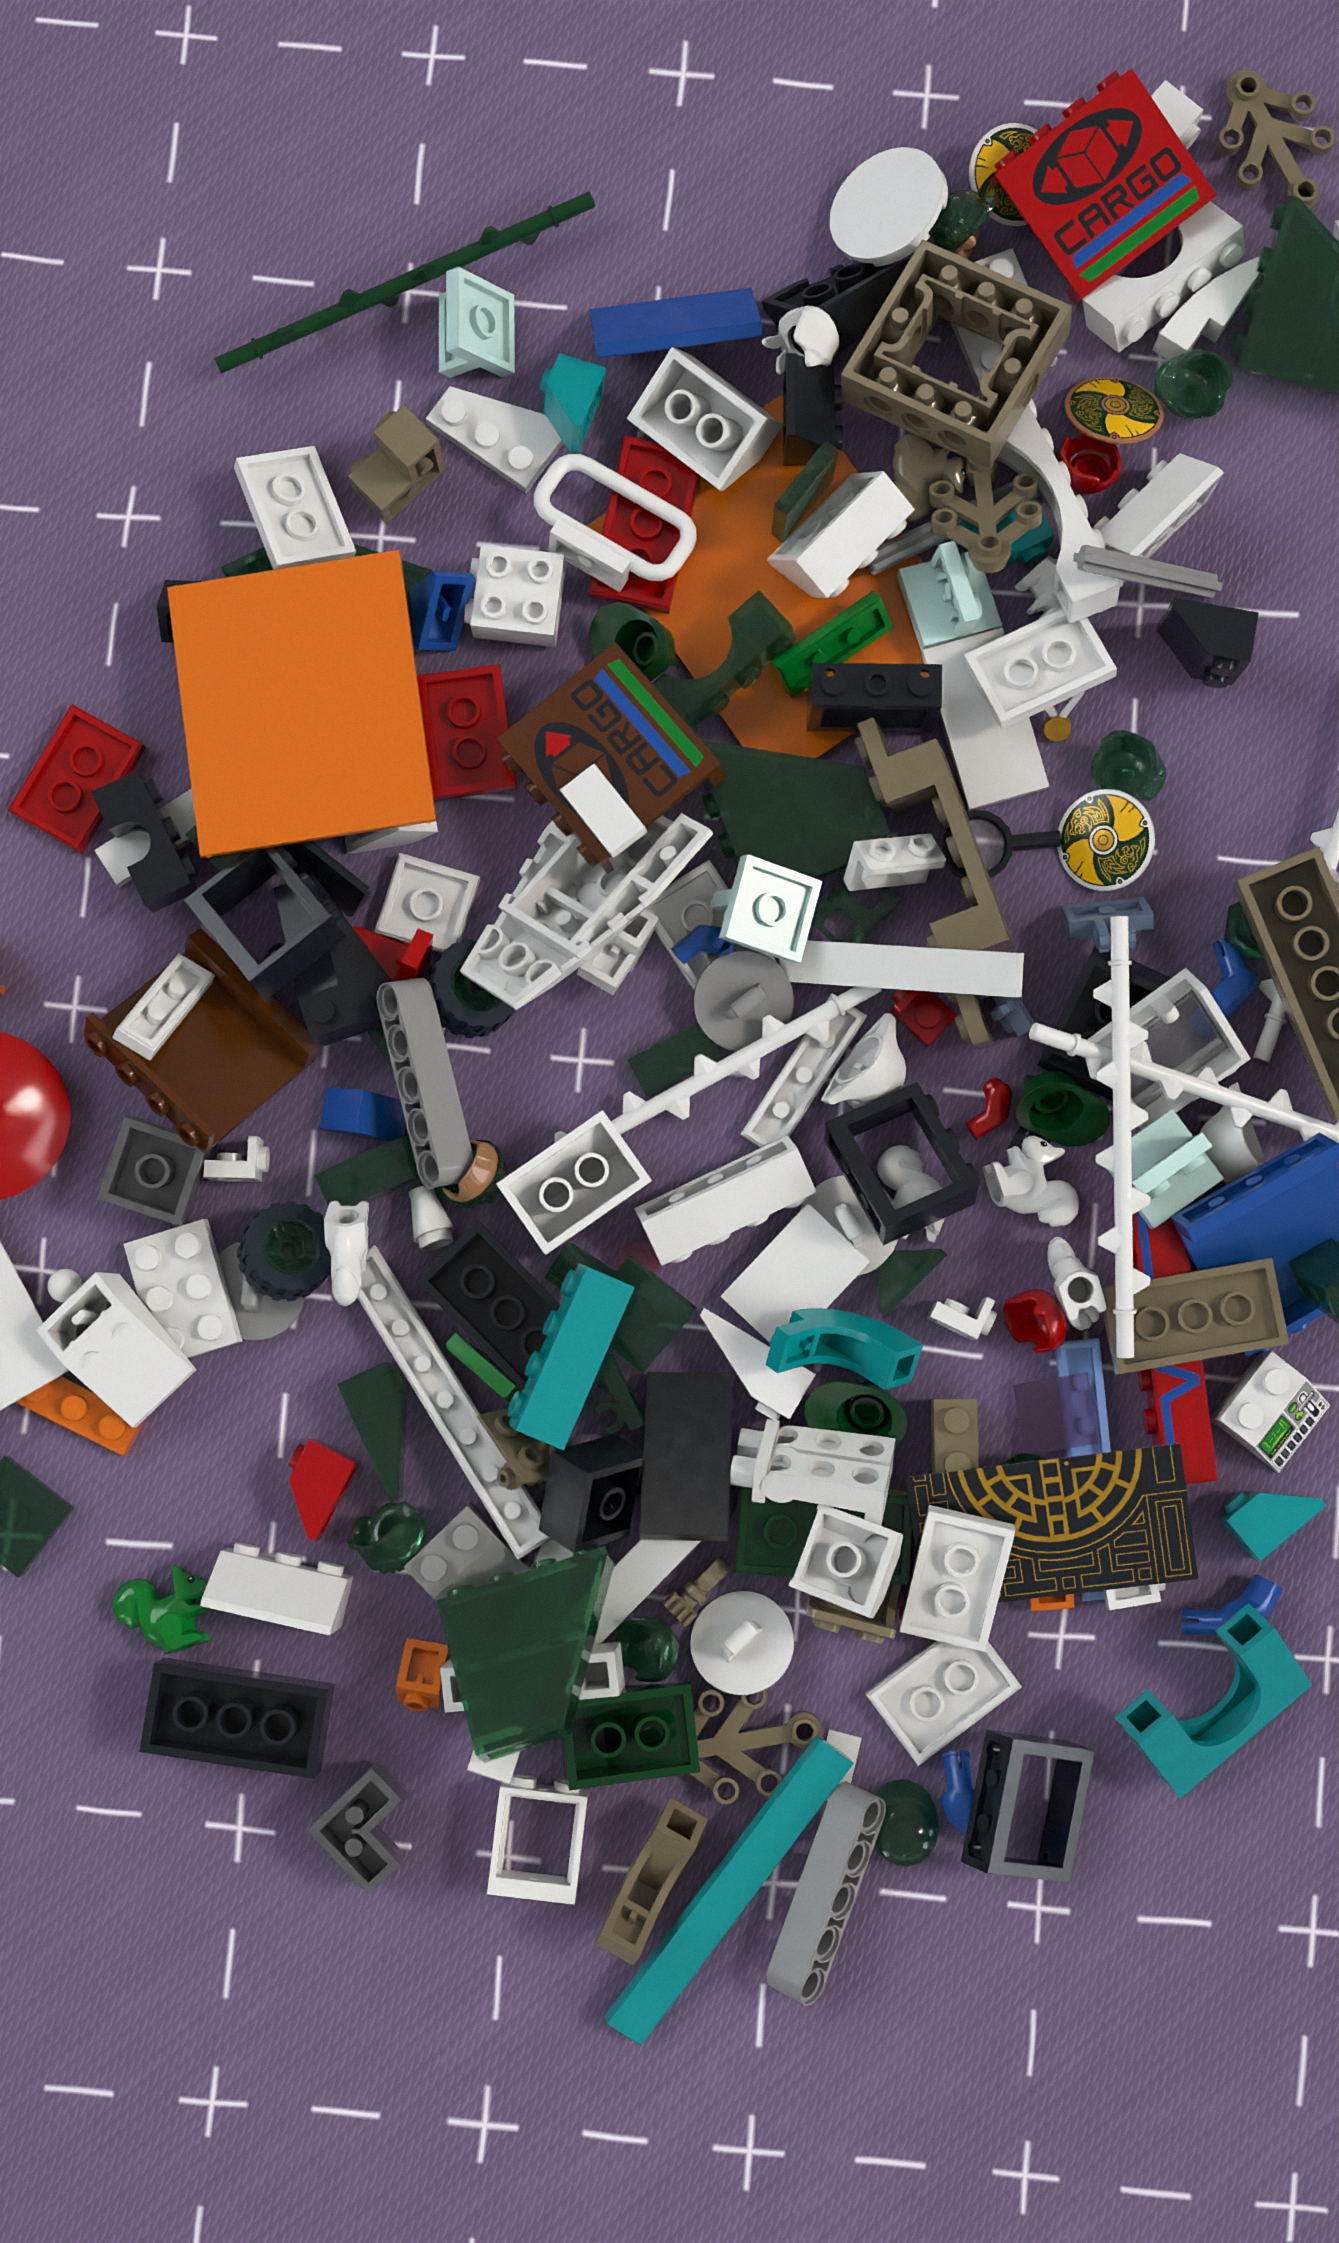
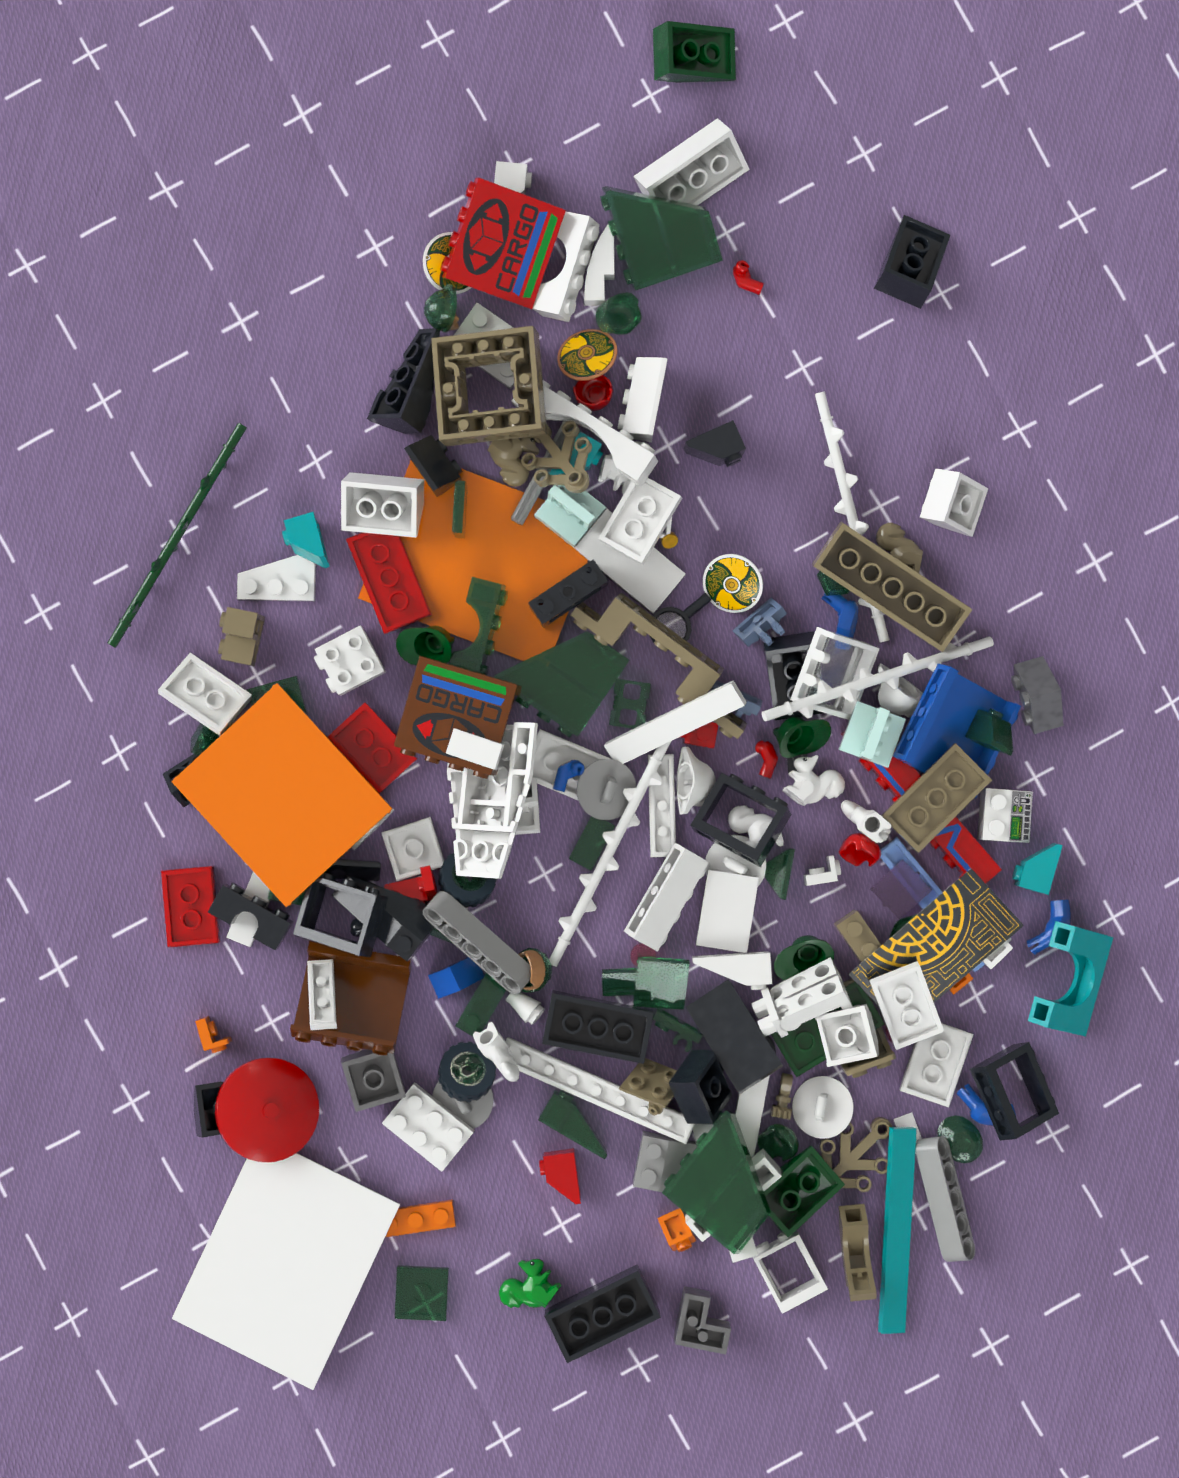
camera: 35 degrees left, 5 degrees up
white slope [36,1269,196,1428] -> none
white slope [200,1542,353,1636] -> none
white bracket [203,1136,270,1182] -> none
clear green hair [347,1501,427,1574] -> none
blue slope [410,571,475,651] -> none
light aqua bracket [439,267,515,378] -> none
green tile [446,1333,522,1403] -> none
white slope [496,1110,652,1255] -> none
teal brick [507,1263,635,1450] -> none
white bar [533,454,697,592] -> none
blue tile [589,287,763,358] -> none
light aqua bracket [710,855,822,963] -> none
white piece [762,306,839,375] -> none
teal arch [765,1308,923,1391] -> none
white slope [766,471,915,598] -> none
green tile [771,590,893,698] -> none
white tile [830,147,948,267] -> none
white bracket [843,833,946,891] -> none
light grey axle [1073,545,1222,598] -> none
clear green hair [1091,730,1166,801] -> none
white plant [1093,916,1150,1358] -> none
dark tan plant [1216,70,1335,217] -> none

